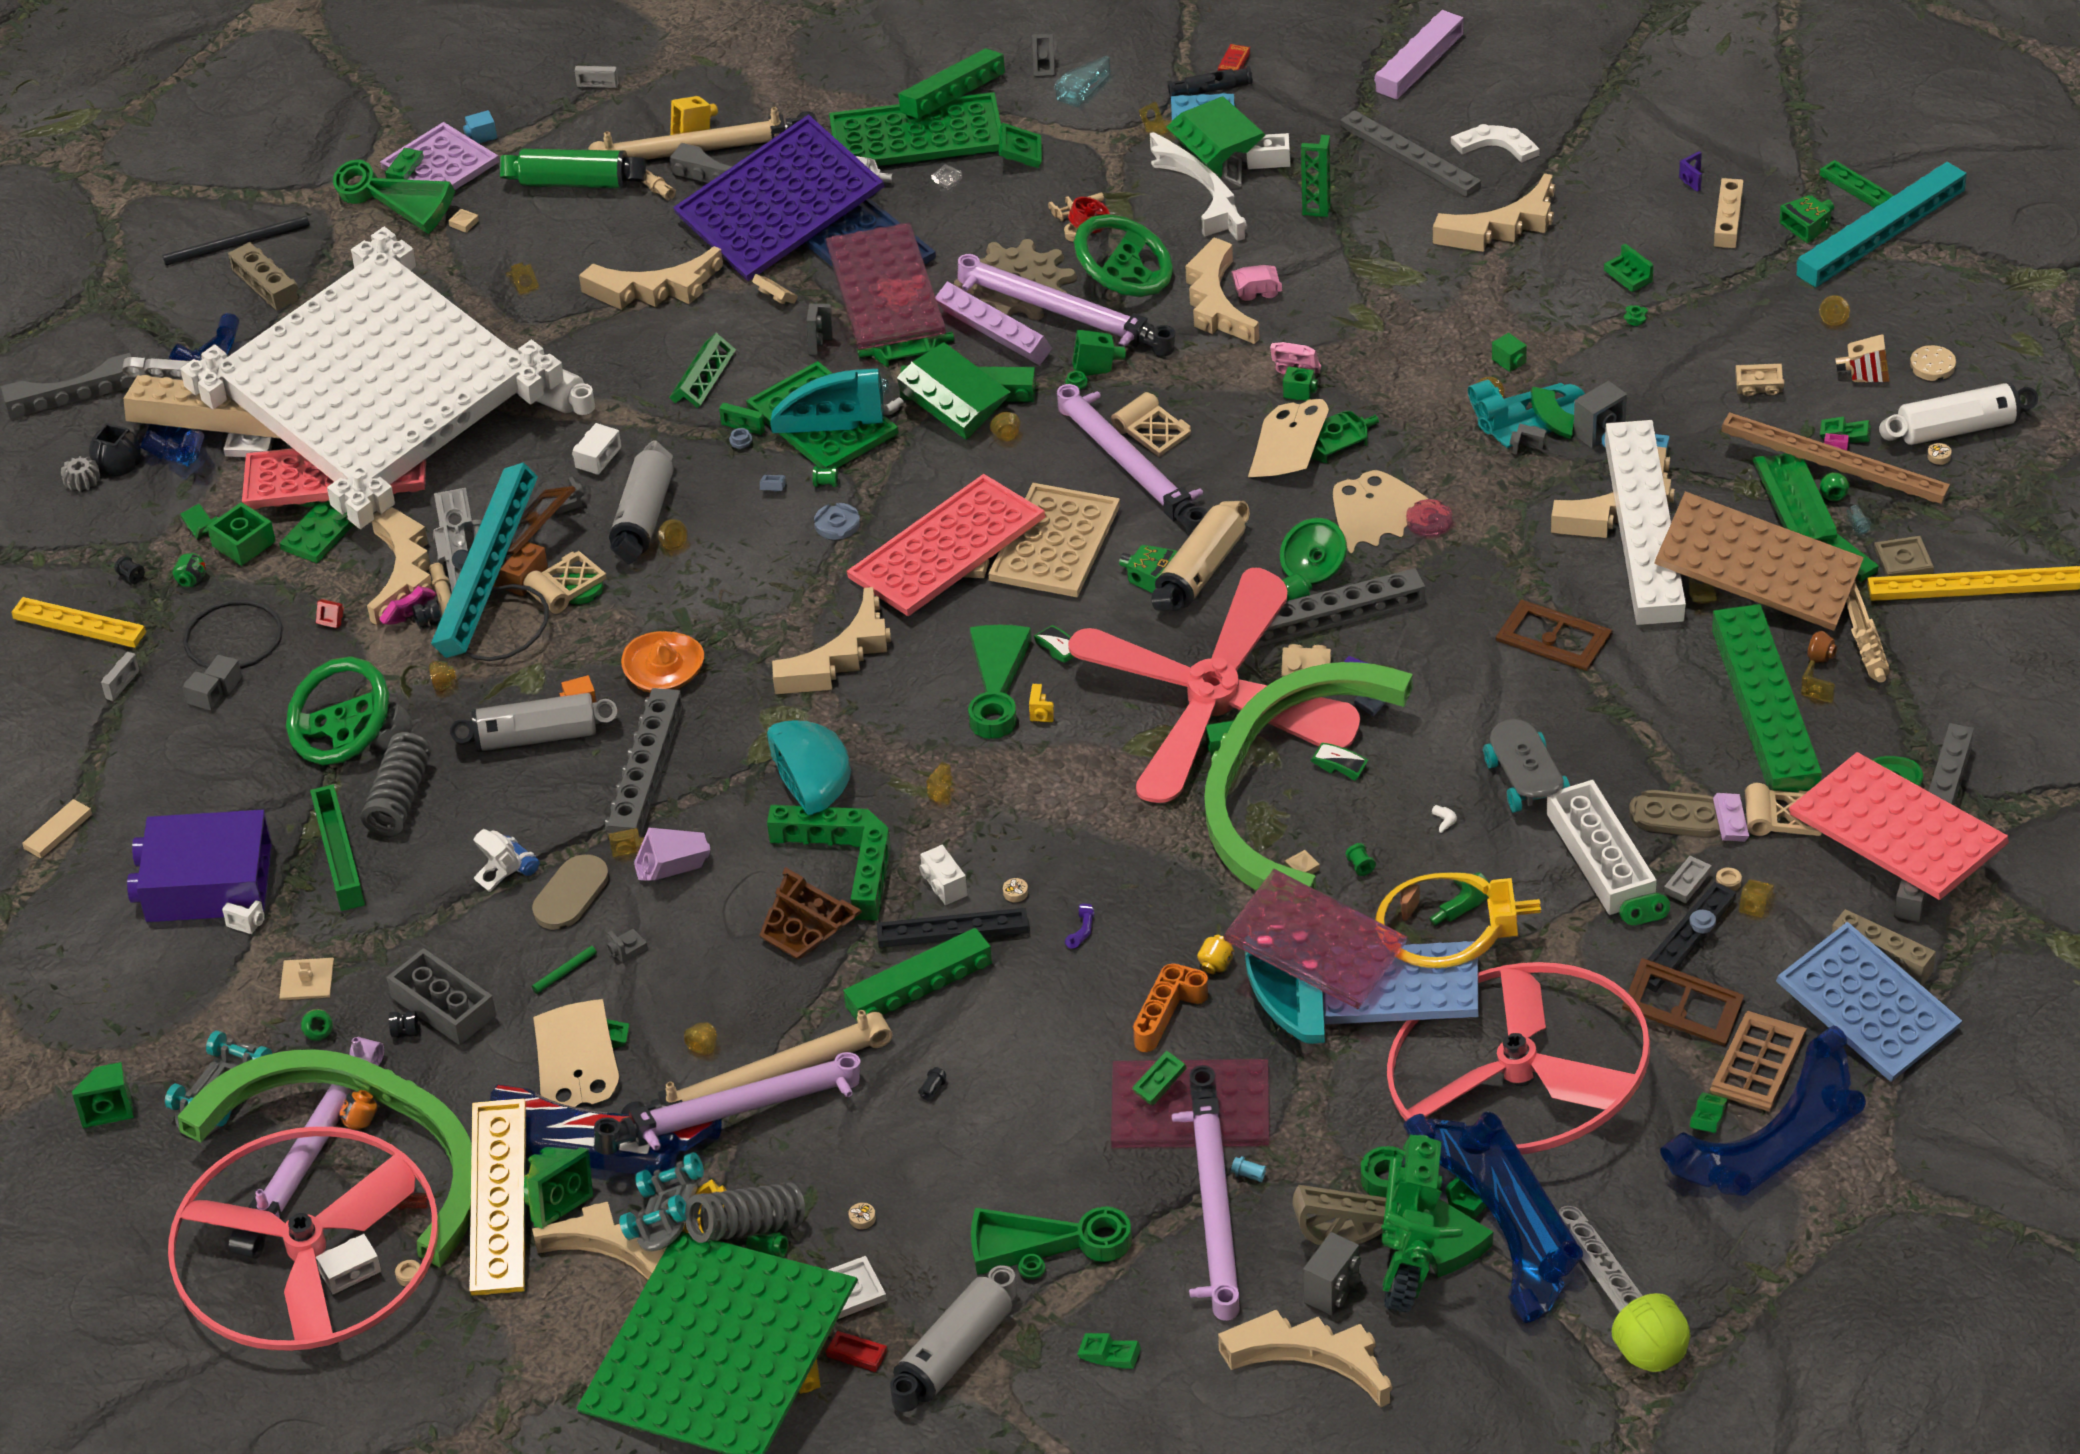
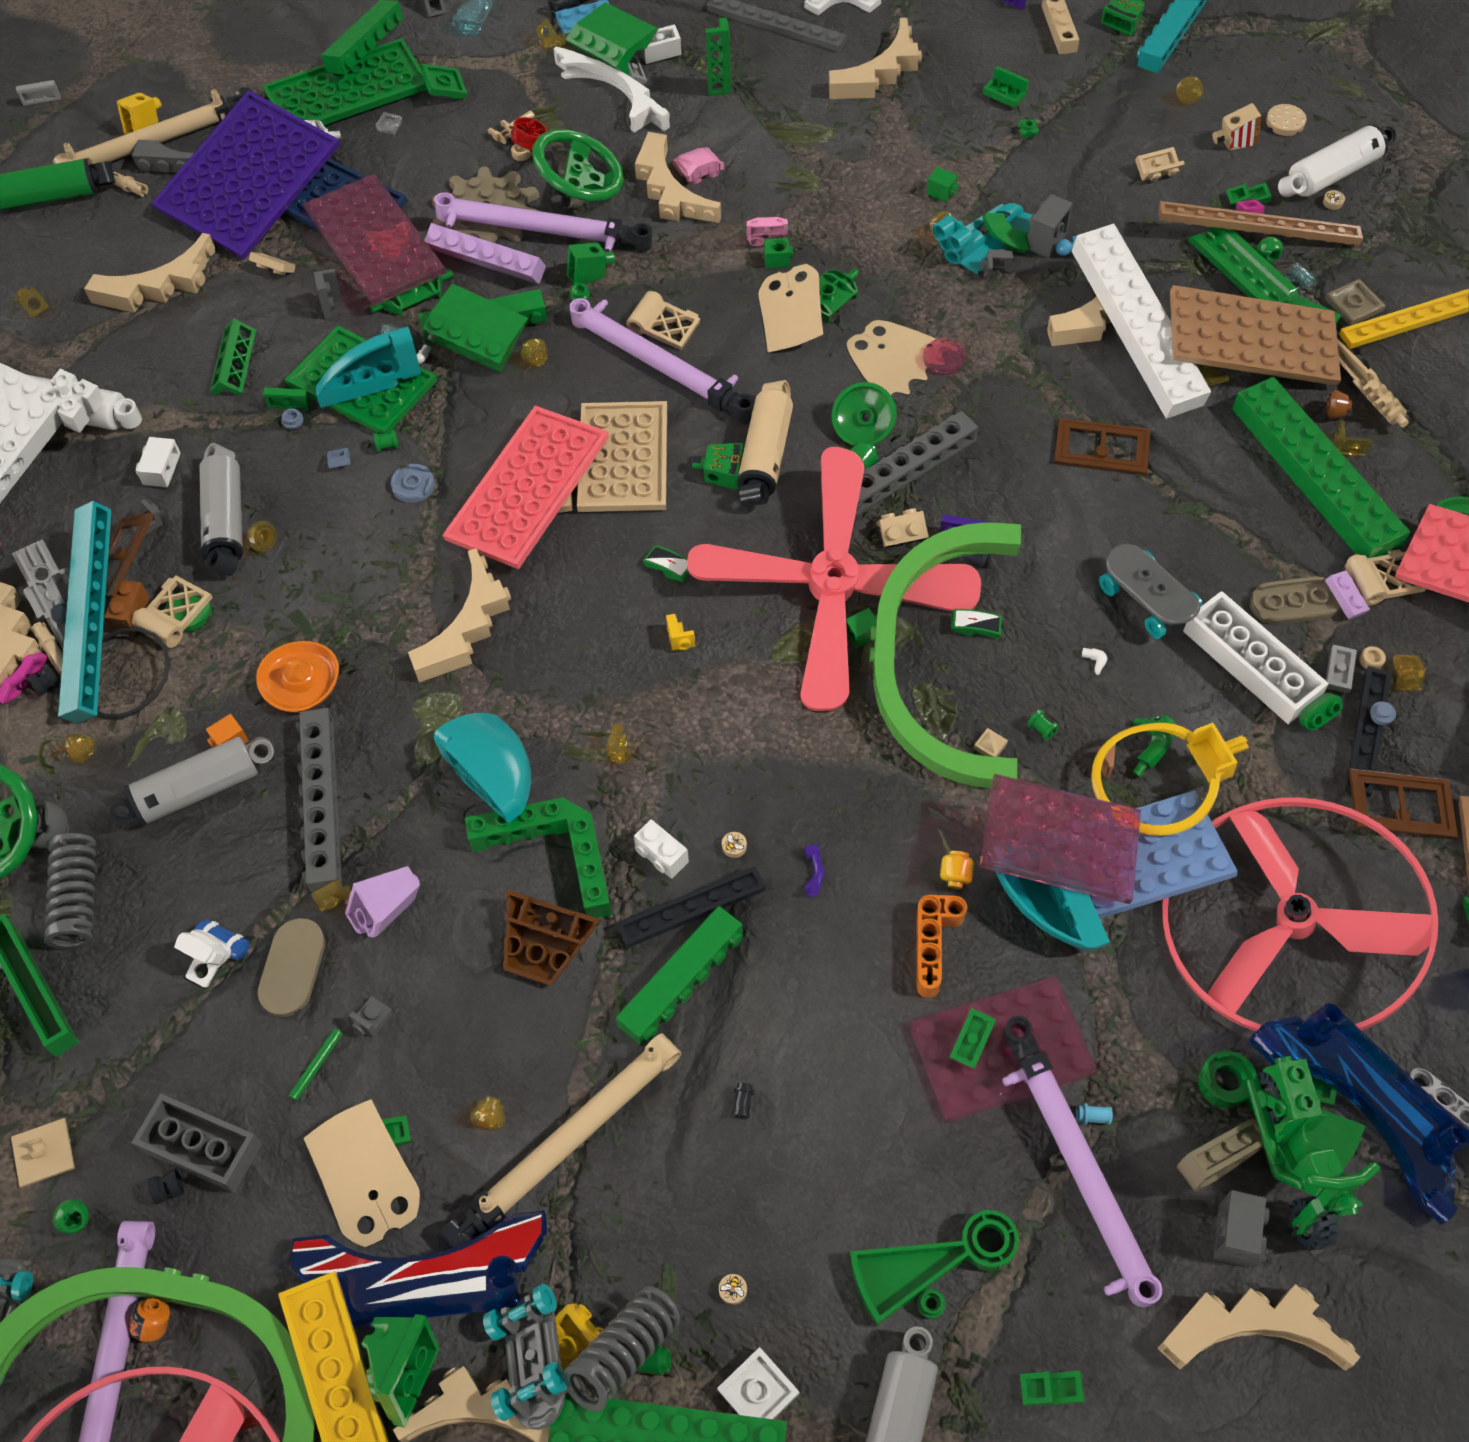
camera: 20 degrees left, 15 degrees up
lavender piece [594,1052,860,1155] -> none
green piece [968,625,1032,739] -> none

